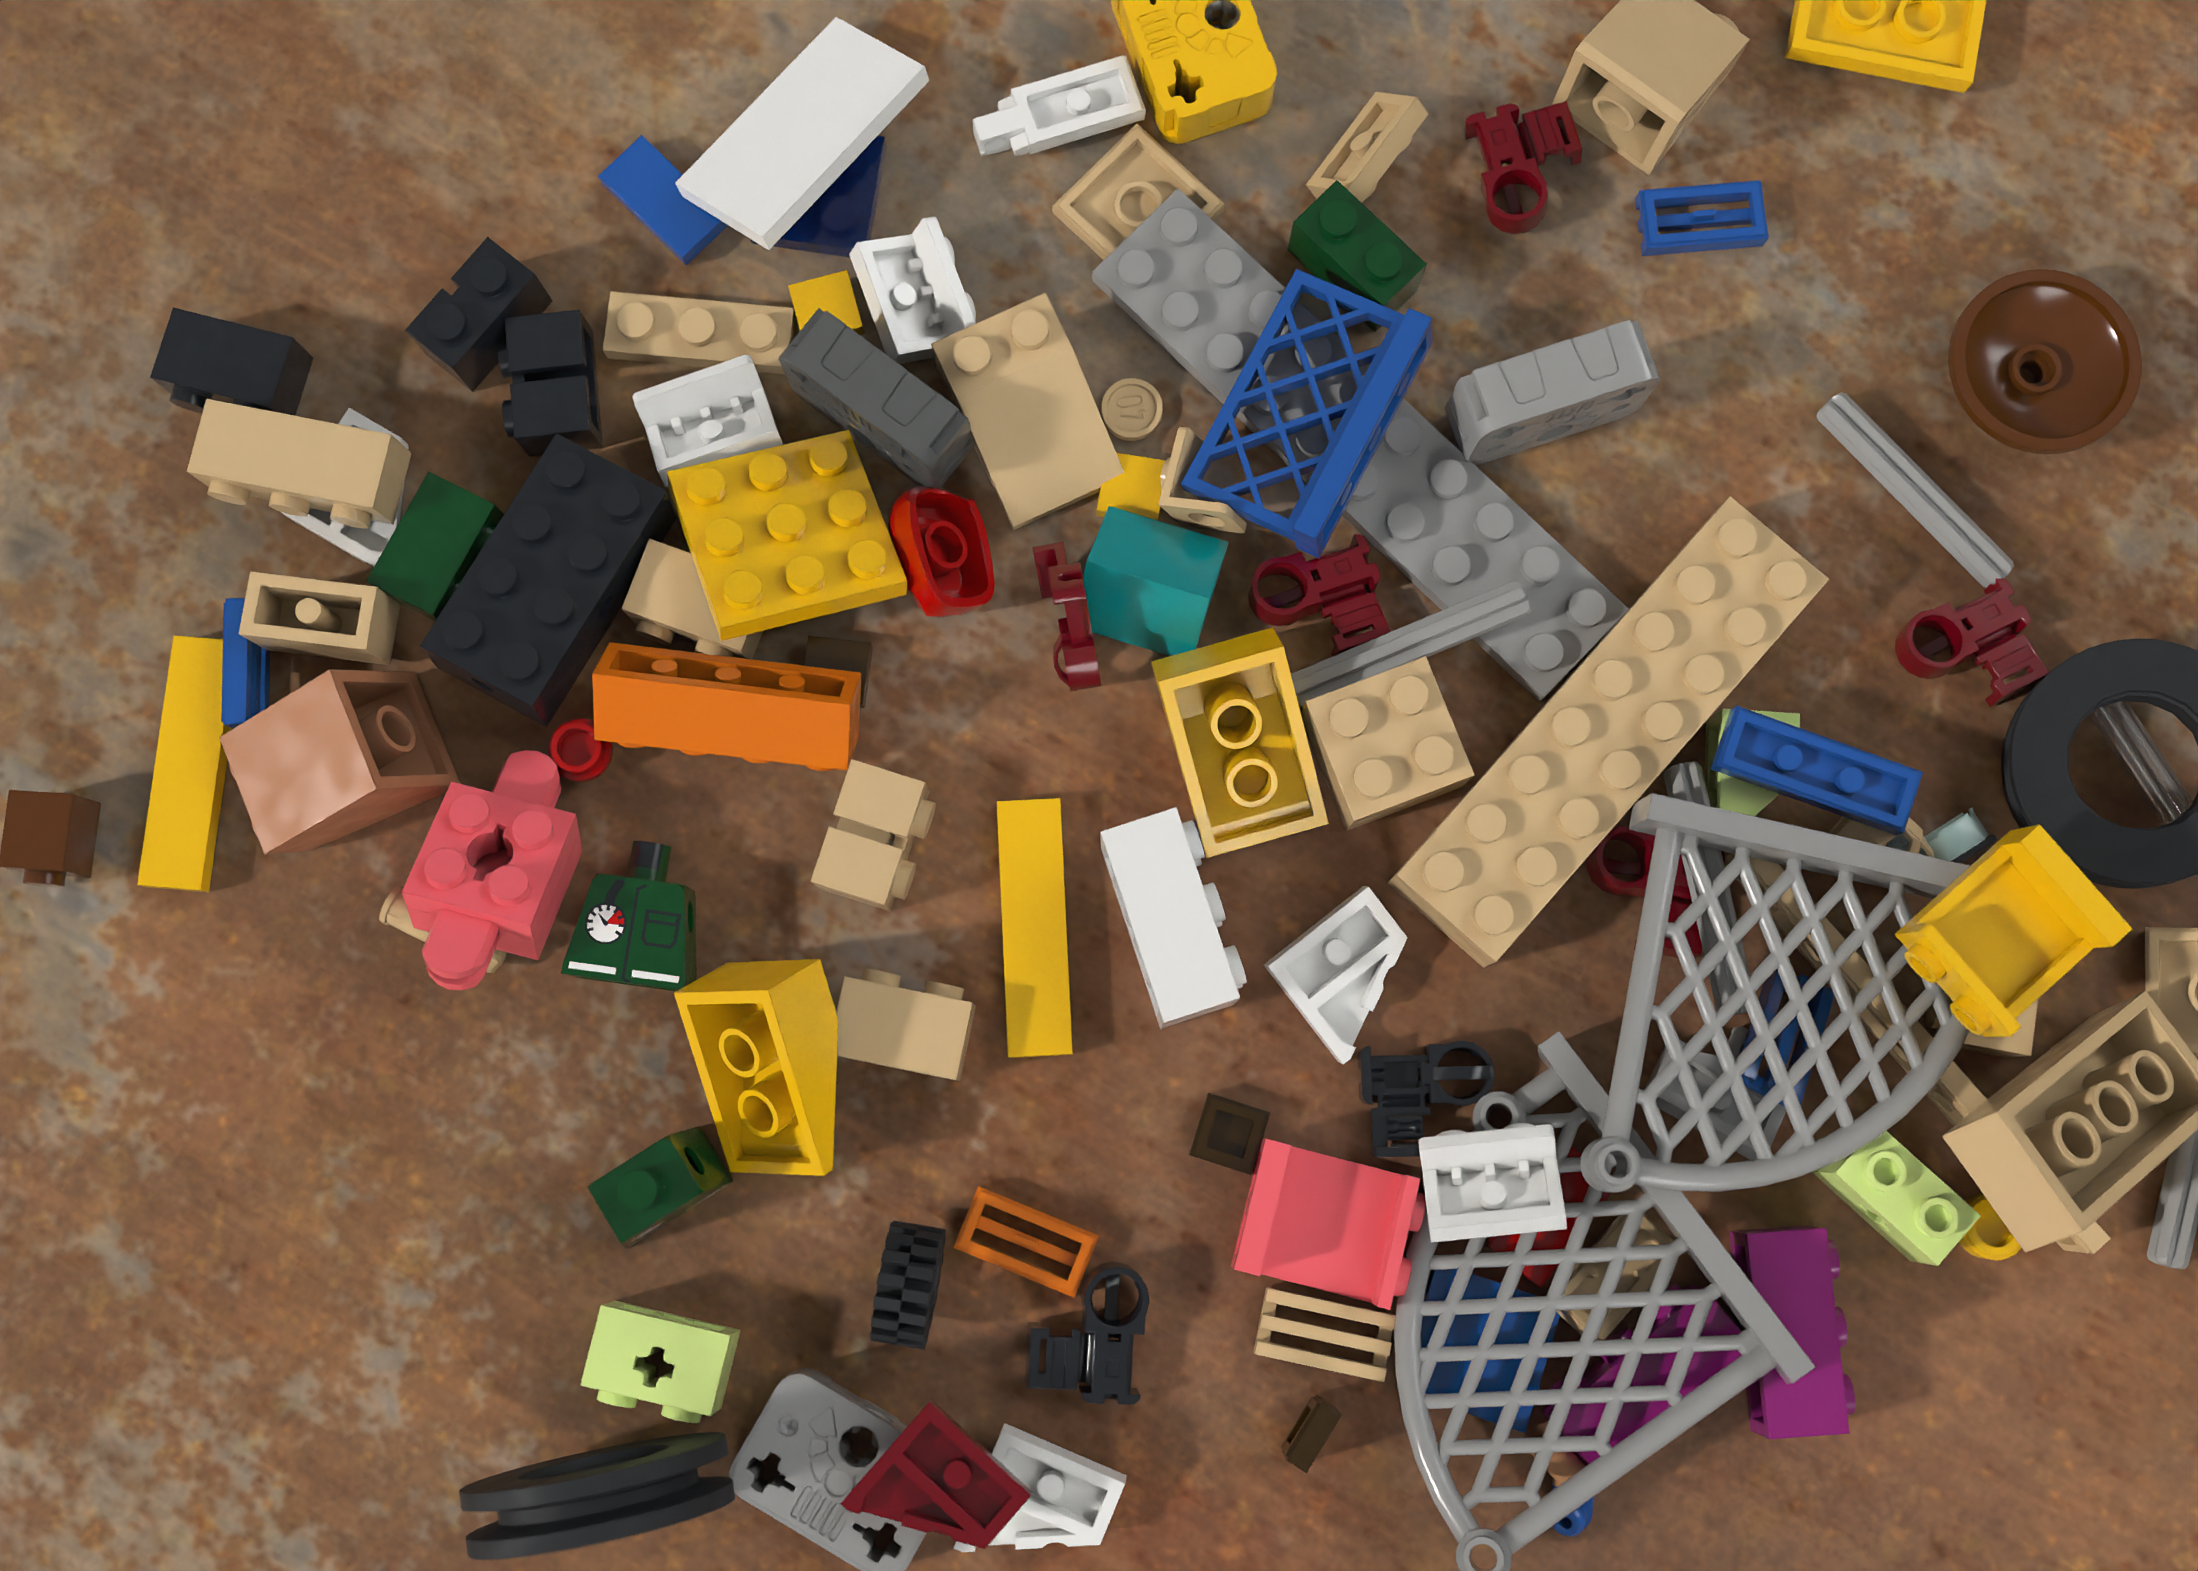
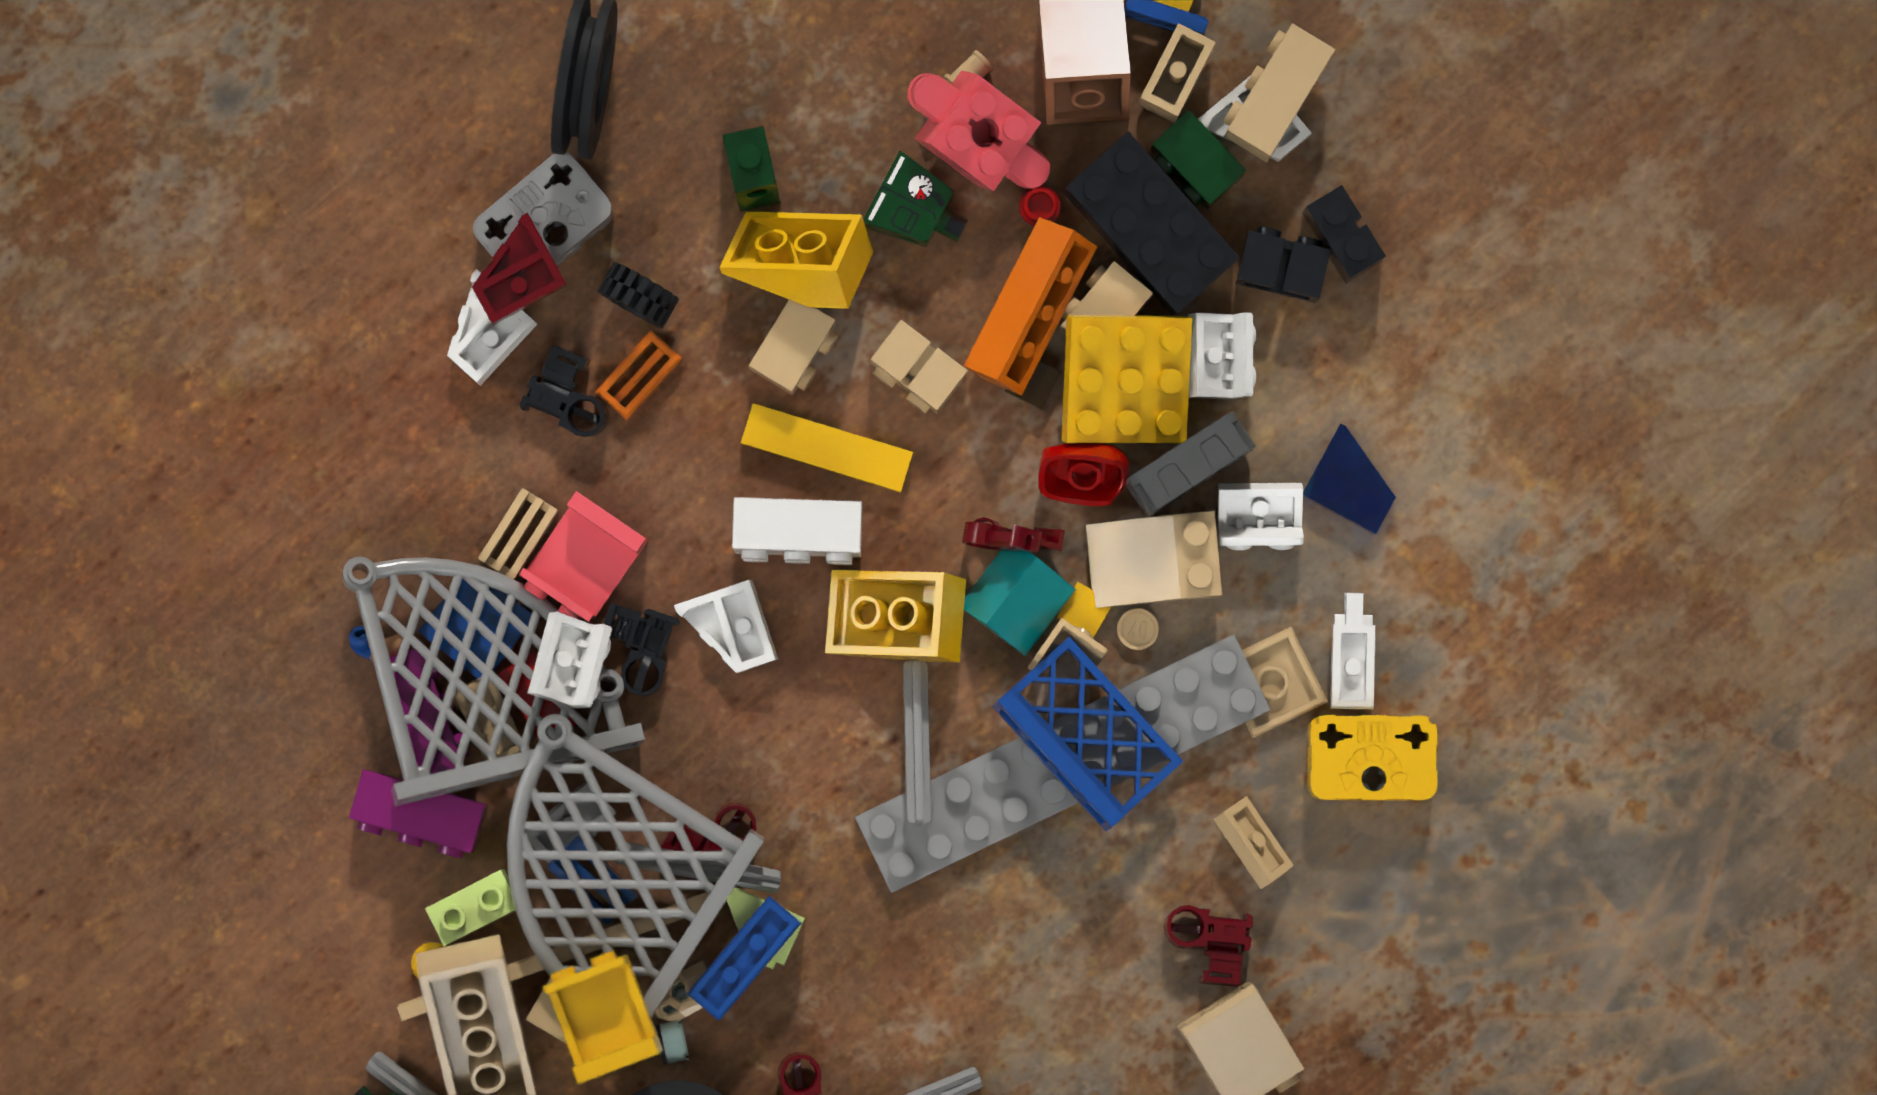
camera: 105 degrees right, 5 degrees up
black piece [150,307,314,416] -> none
yellowish green brick [580,1300,741,1423] -> none
blue tile [598,135,729,265] -> none
tan plate [603,291,797,375] -> none
white tile [675,17,929,250] -> none
yellow tile [788,270,865,335] -> none
dark brown tile [1189,1093,1270,1175] -> none
dark red piece [1248,534,1391,657] -> none
dark brown tile [1281,1394,1342,1473] -> none
dark green brick [1287,180,1427,332] -> none
tan brick [1301,656,1475,831] -> none
tan brick [1387,496,1829,968] -> none
light grey axle [1444,320,1660,466] -> none
blue tile [1635,180,1769,256] -> none

